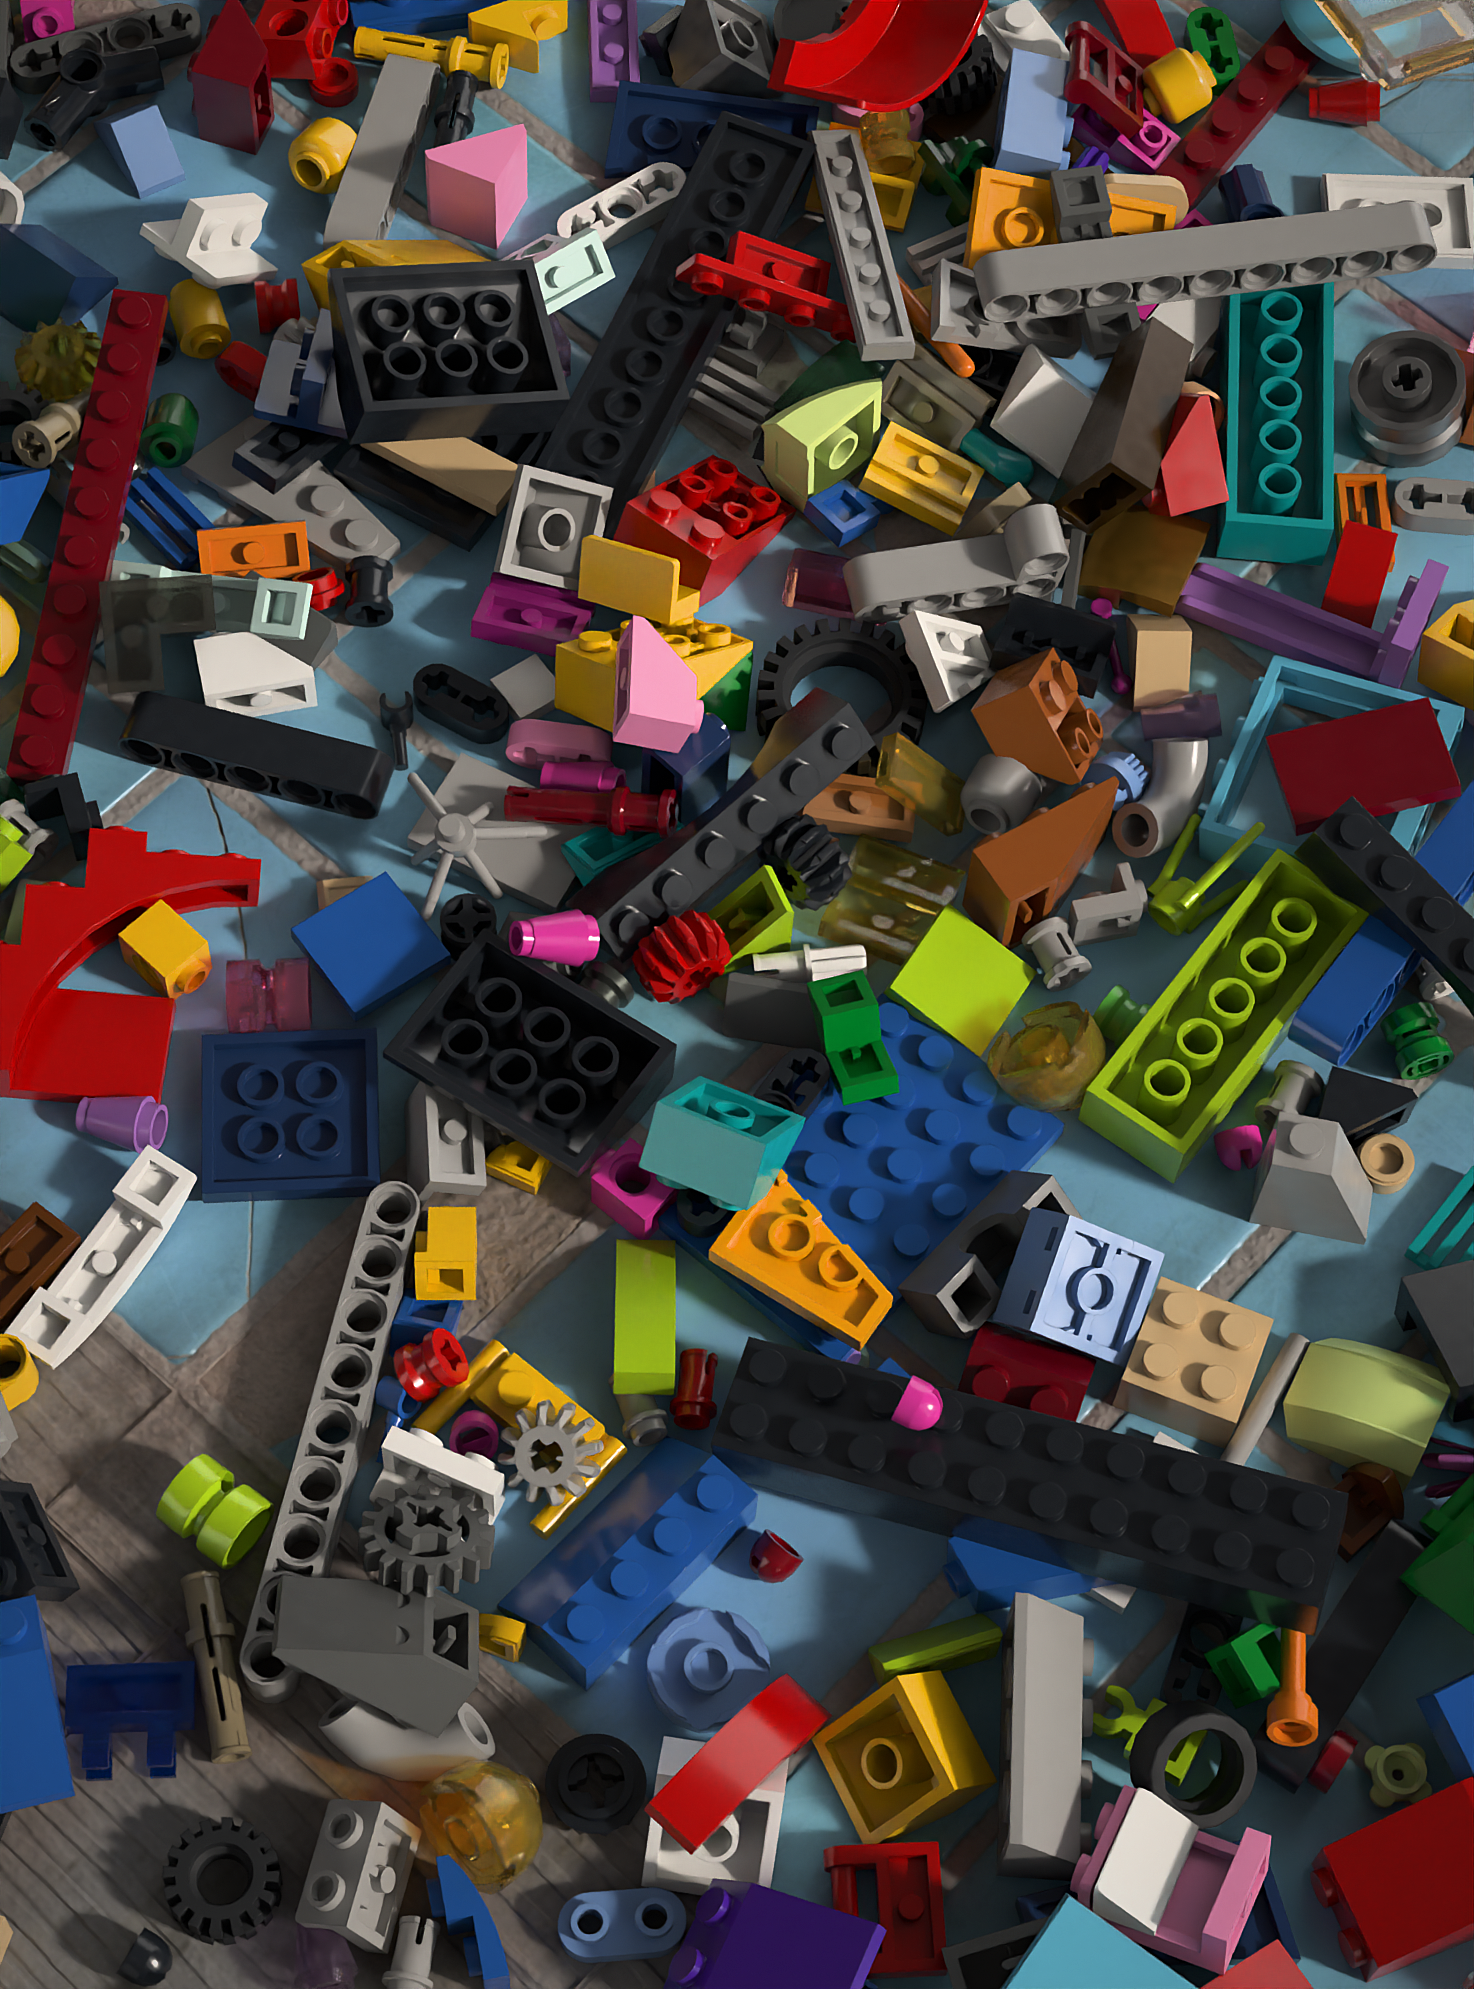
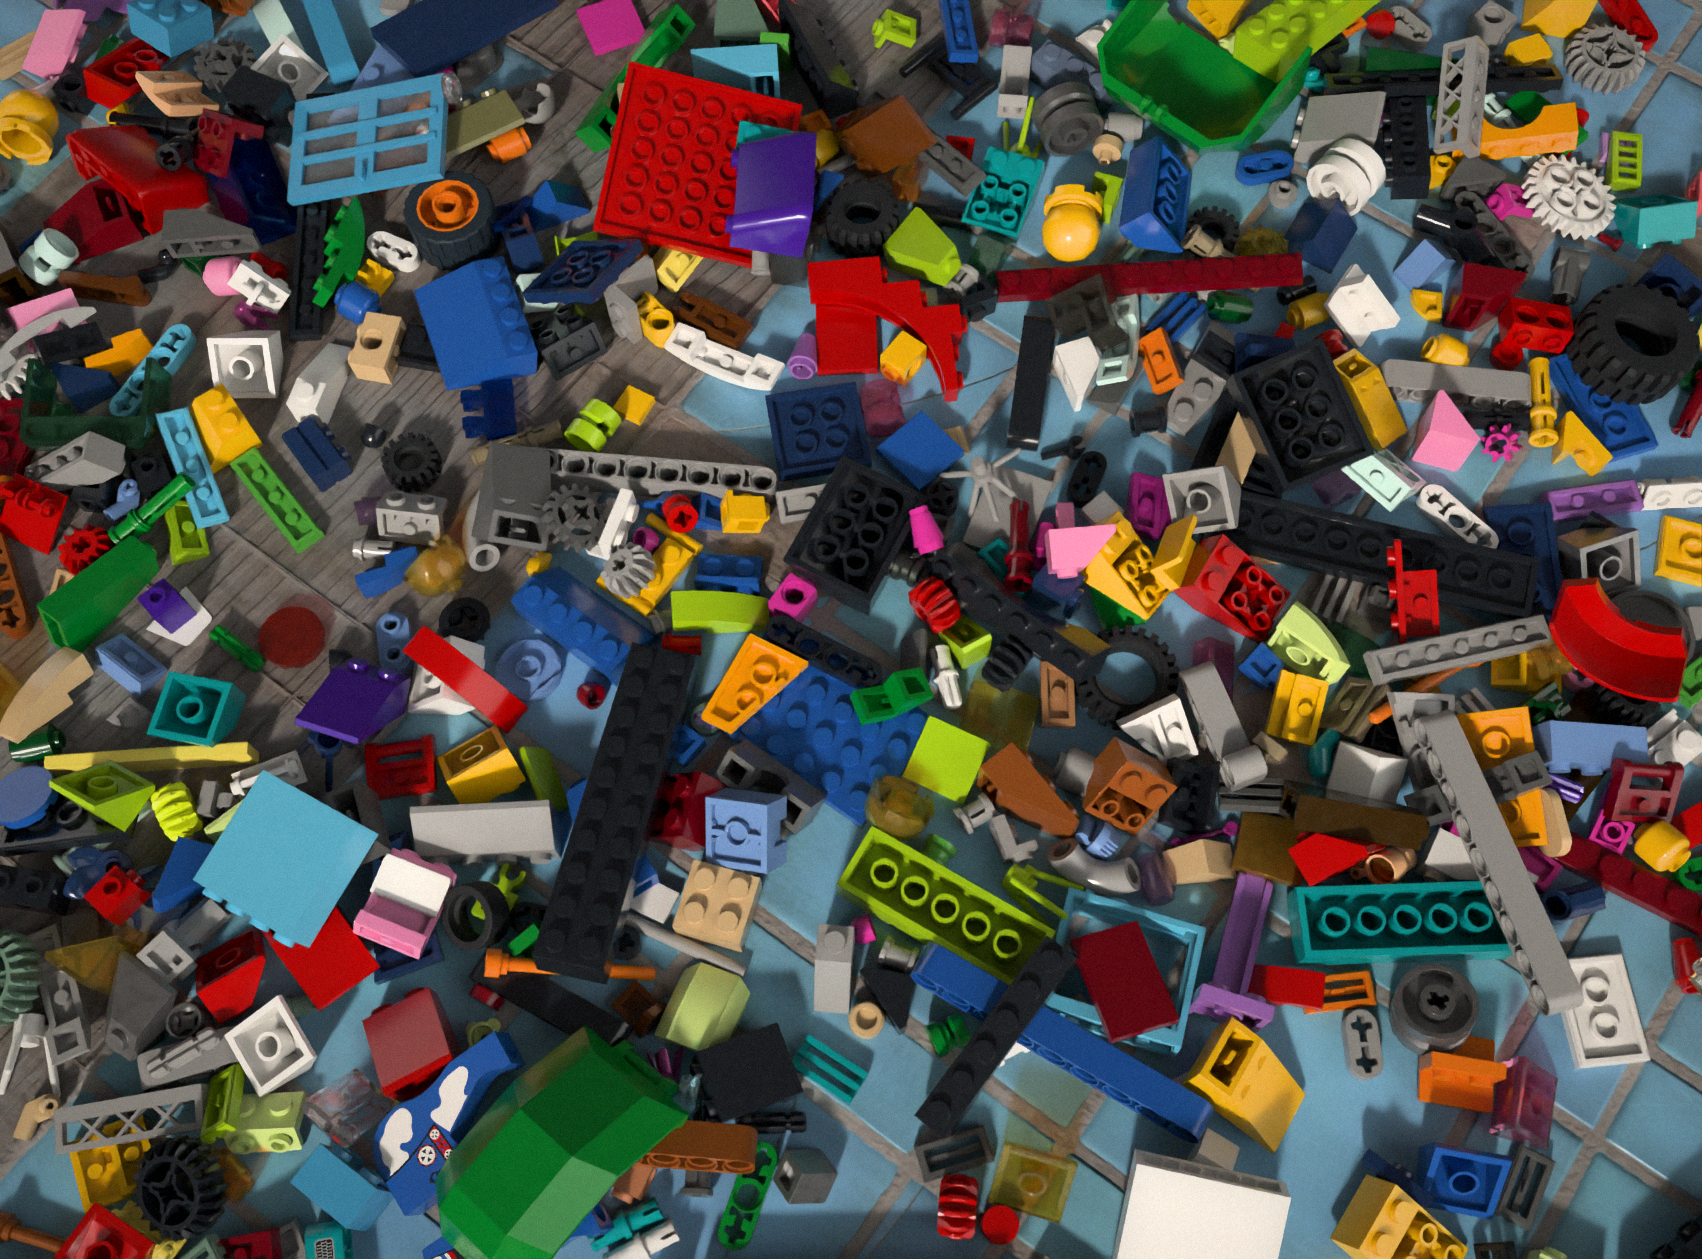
camera: 90 degrees right, 5 degrees up
red plate [292,567,345,611] -> none
teal slope [639,1076,806,1211] -> none
clear yellow tile [875,732,966,837] -> none
dark pink hinge [891,1375,943,1431] -> none
none -> yellow tile [613,385,656,426]
none -> blue bracket [694,554,763,596]
none -> yellow tile [1410,289,1443,324]
none -> dark pink gear [1480,423,1523,463]

